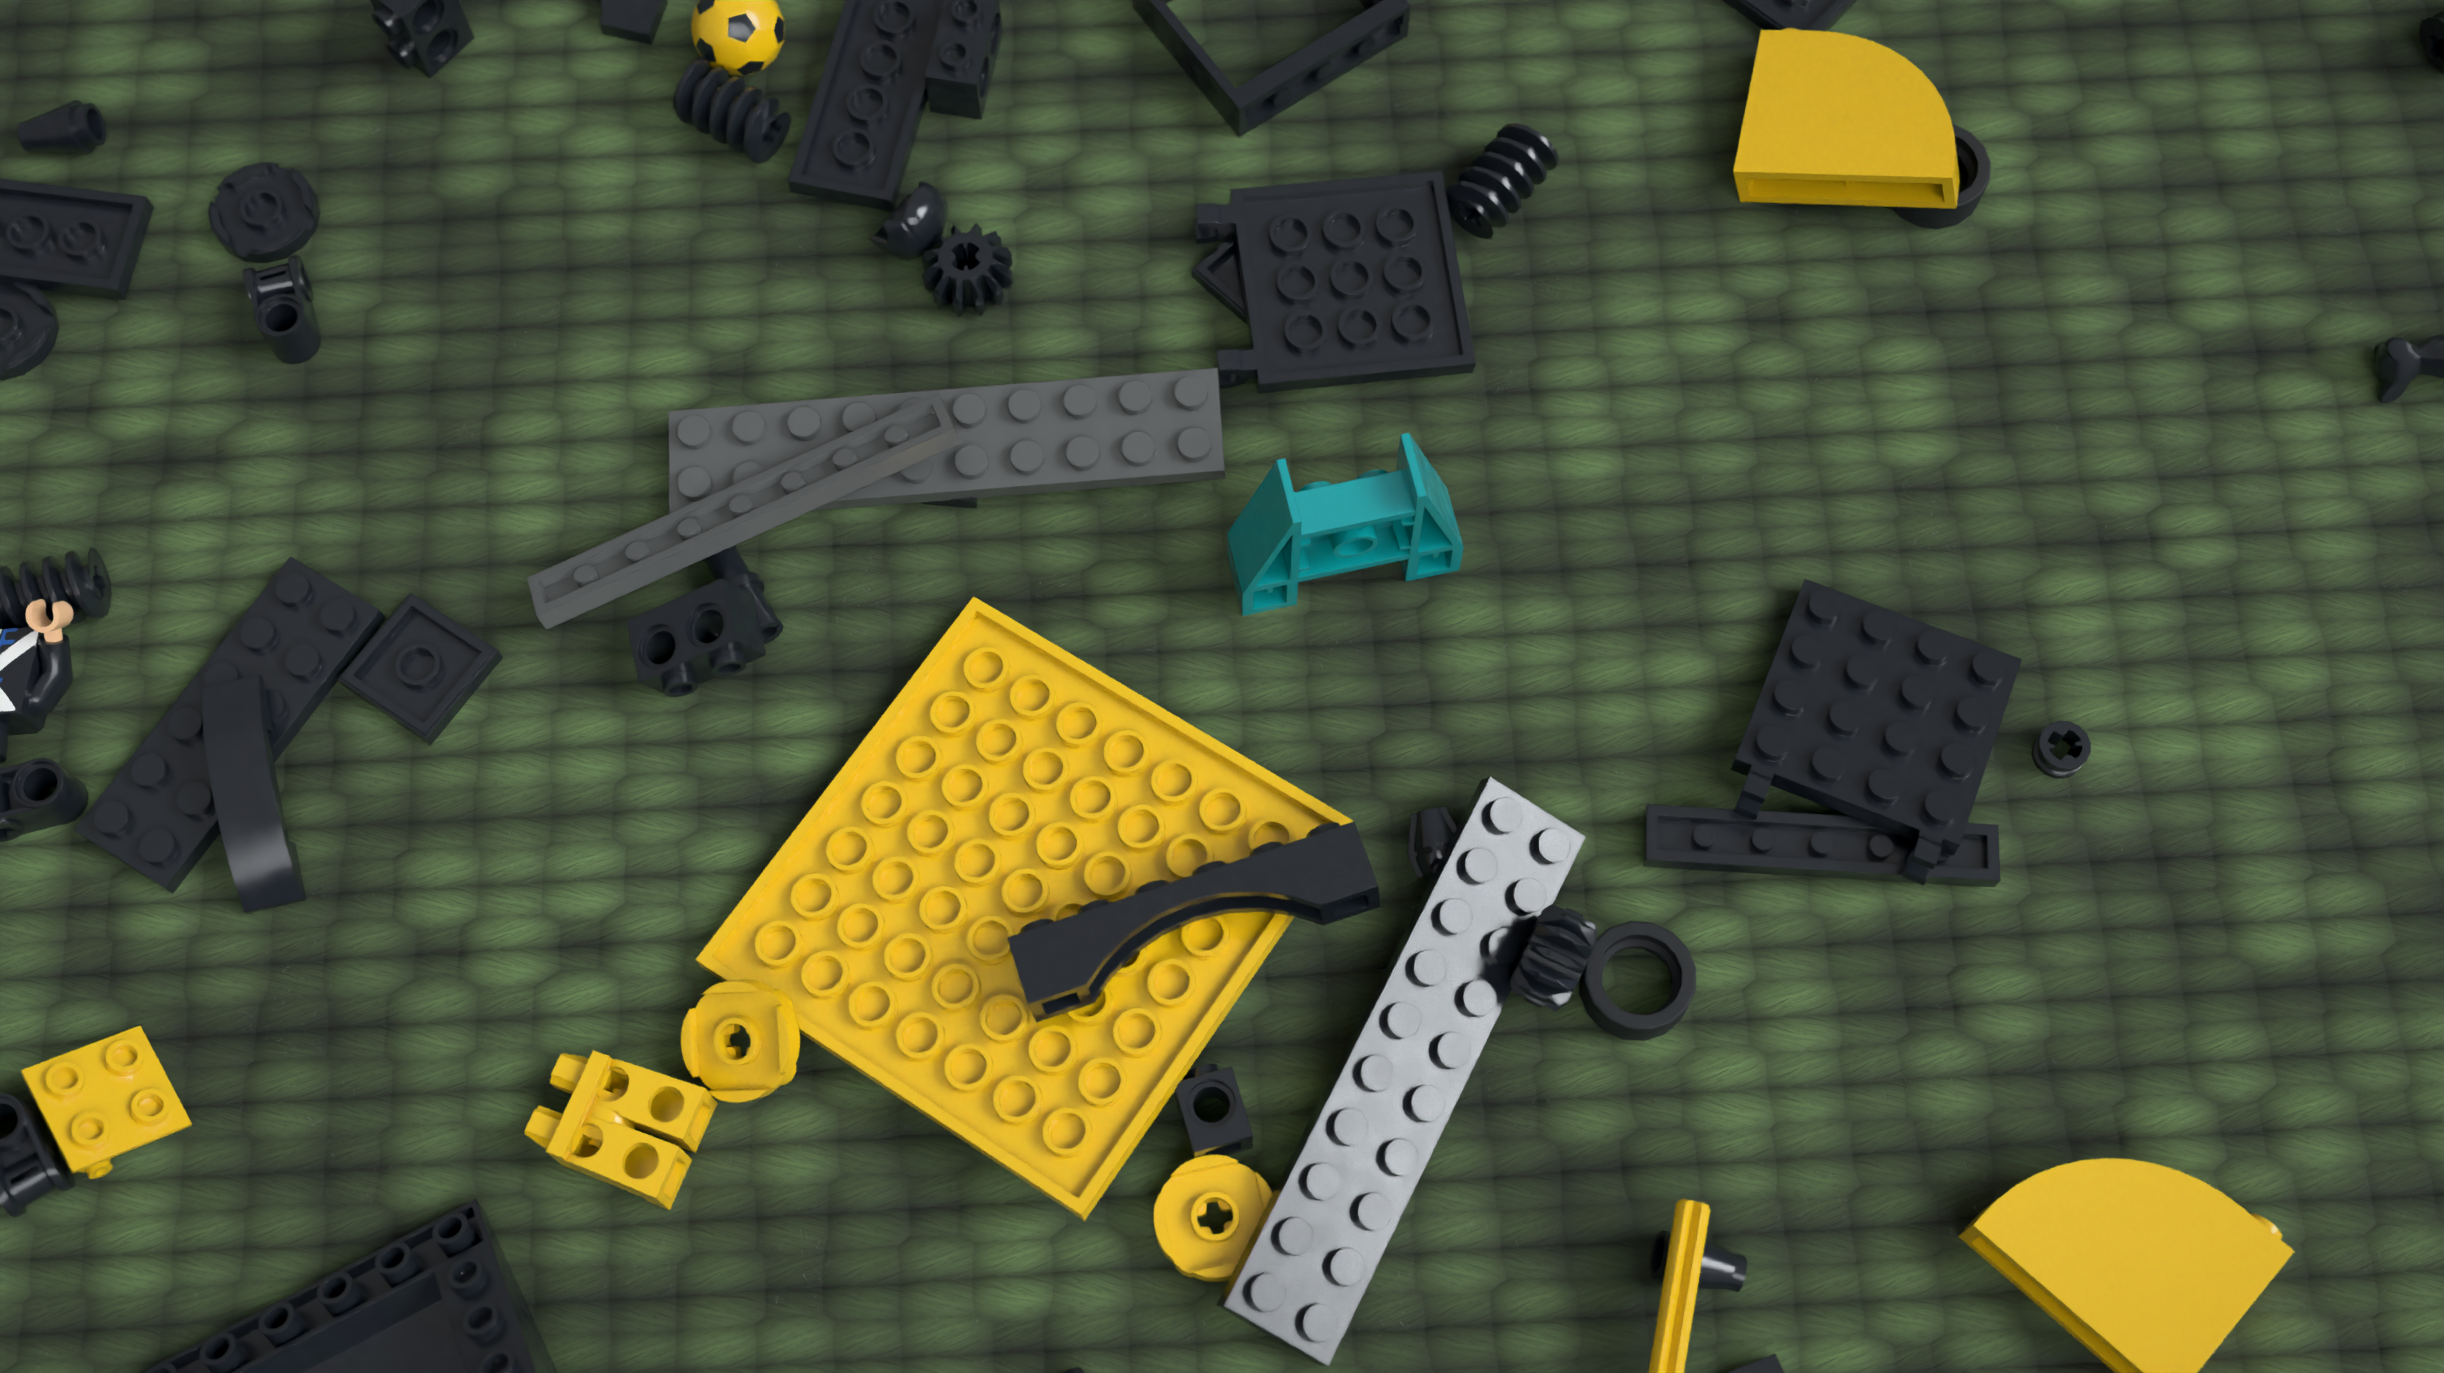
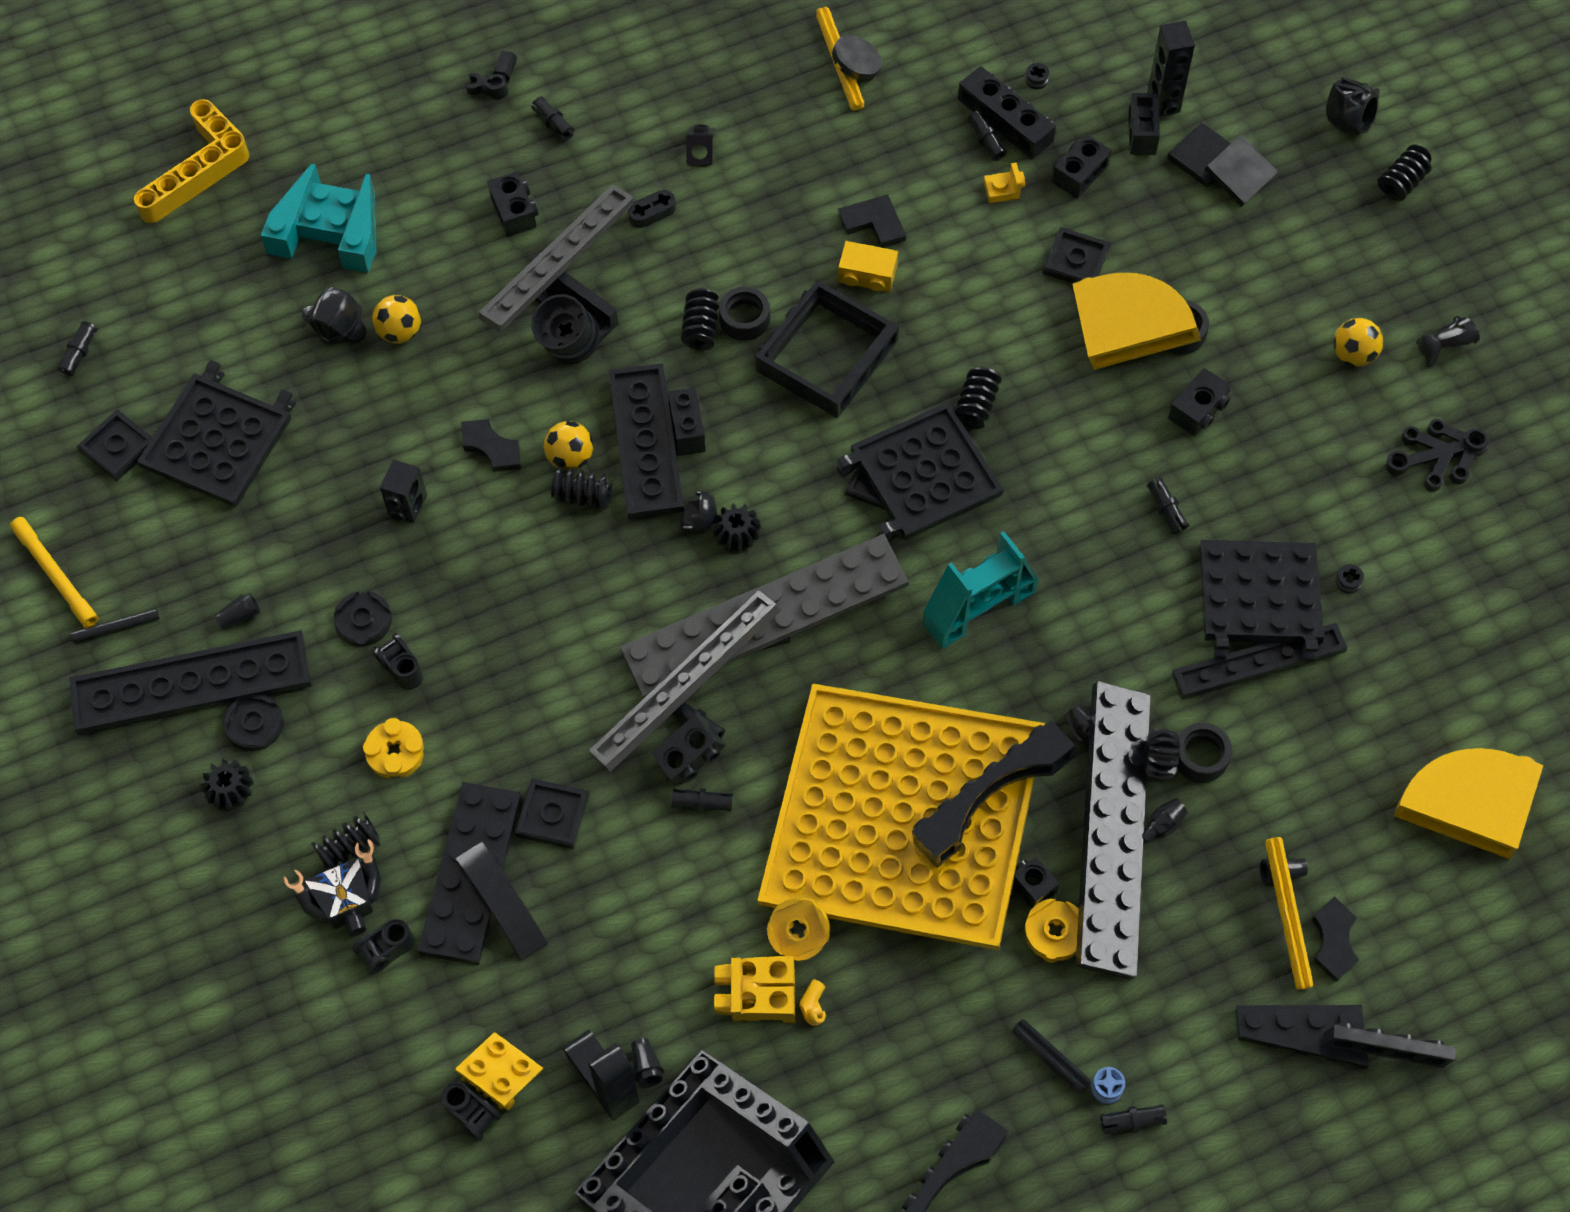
camera: 20 degrees left, 5 degrees down
none -> yellow plate [363,718,424,779]
none -> black beam [562,1029,640,1121]
none -> black cone [631,1038,664,1088]
none -> black pin [671,788,733,812]
none -> yellow arm [799,979,826,1026]
none -> black piece [1142,798,1188,844]
none -> black pin [1146,477,1189,534]
none -> black brick [1168,368,1231,436]
none -> yellow piece [1333,318,1383,367]
none -> black plant [1385,419,1489,492]

